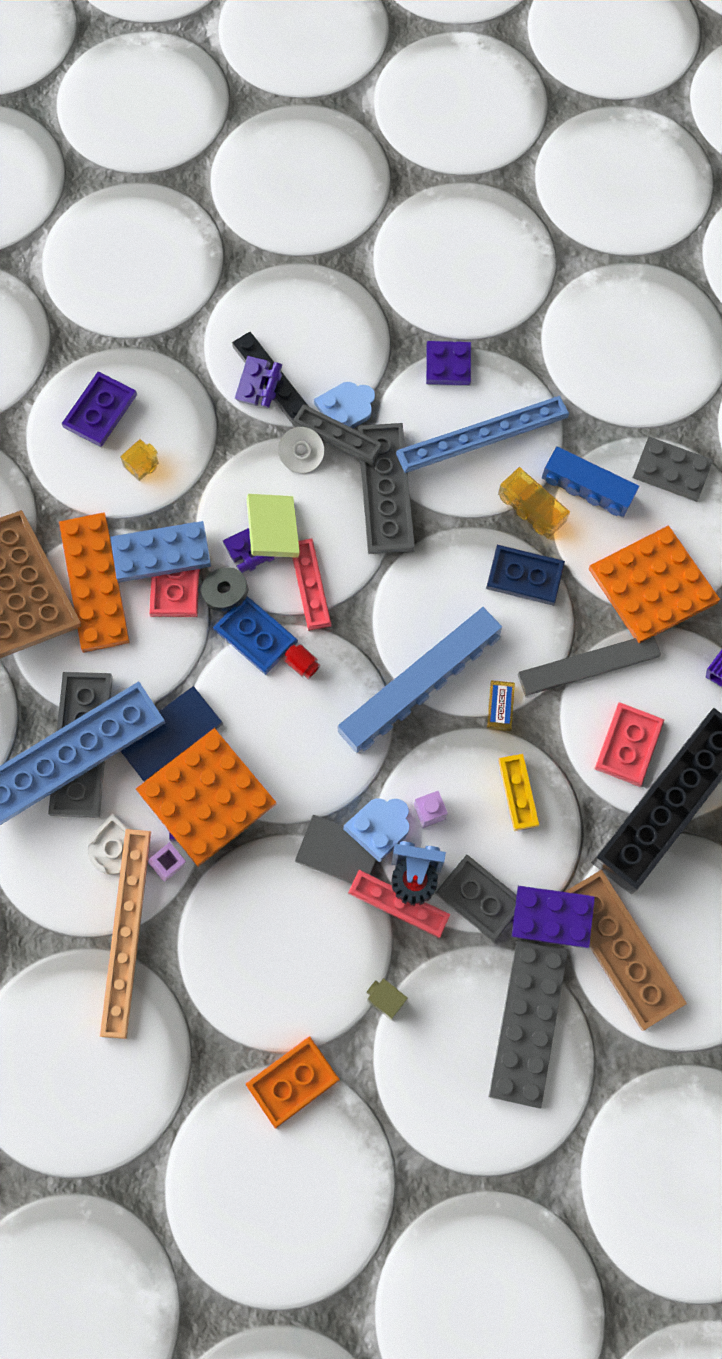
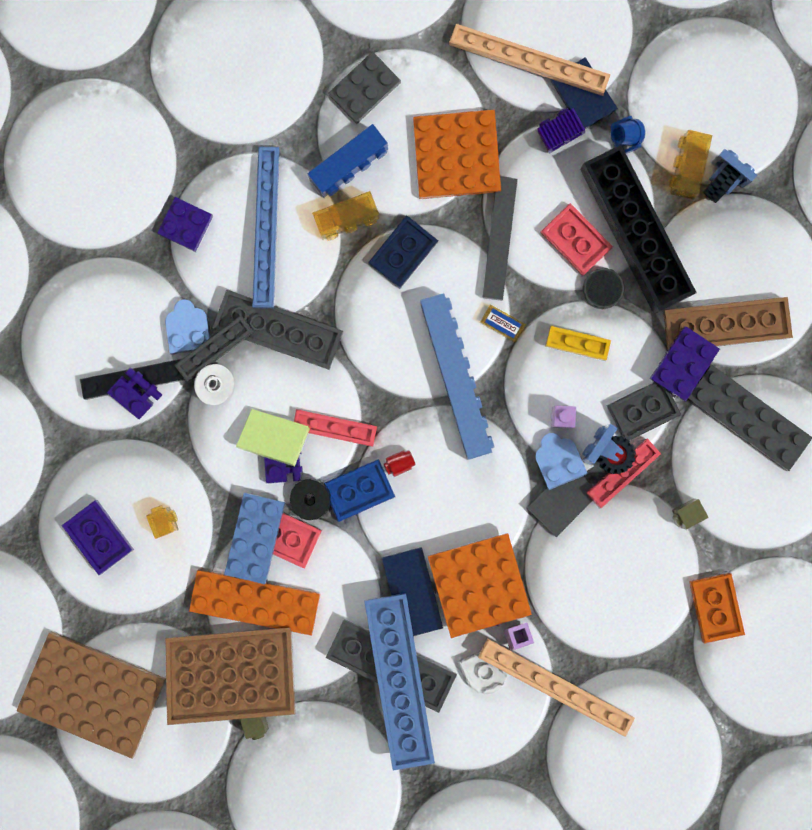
camera: 65 degrees left, 15 degrees up
none -> tile [582,268,625,310]

